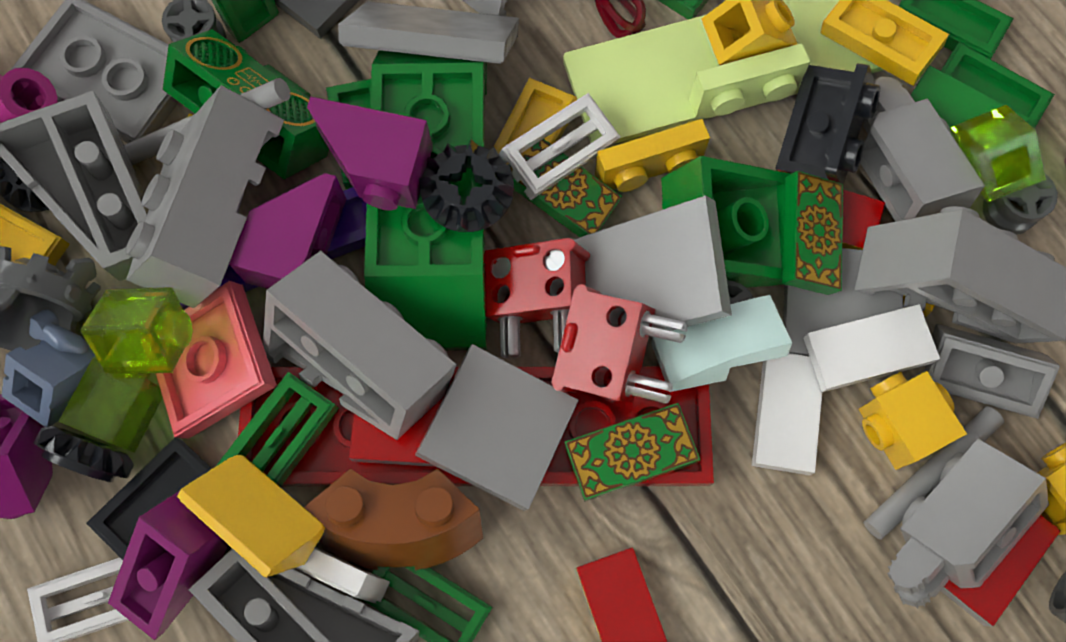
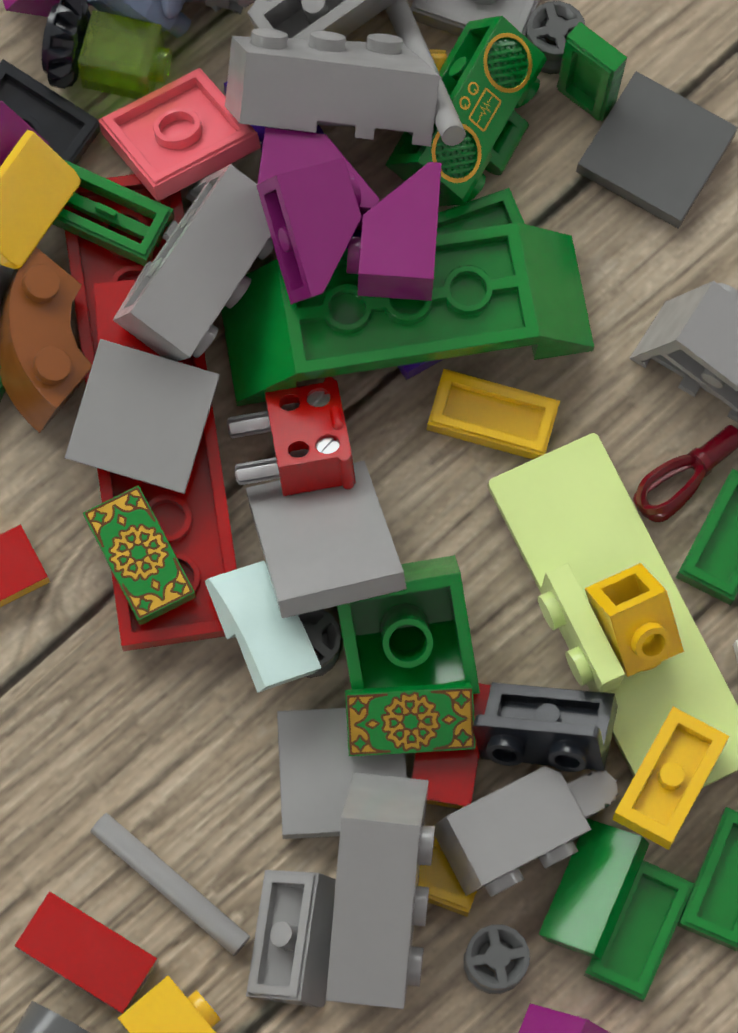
camera: 75 degrees right, 0 degrees up
clear neon green brick [80,287,194,374] -> none
light grey tile [338,1,519,64] -> none
black gear [419,139,514,232] -> none
white tile [499,93,621,200] -> none
tile [510,139,622,237] -> none
piece [551,284,687,403] -> none
yellow plate [595,119,710,192] -> none
white tile [752,353,822,475] -> none
white tile [803,304,940,392] -> none
yellow brick [859,371,967,470] -> none
light grey hinge [887,439,1049,609] -> none
clear neon green brick [950,105,1046,202] -> none
none -> magenta slope [256,157,362,304]

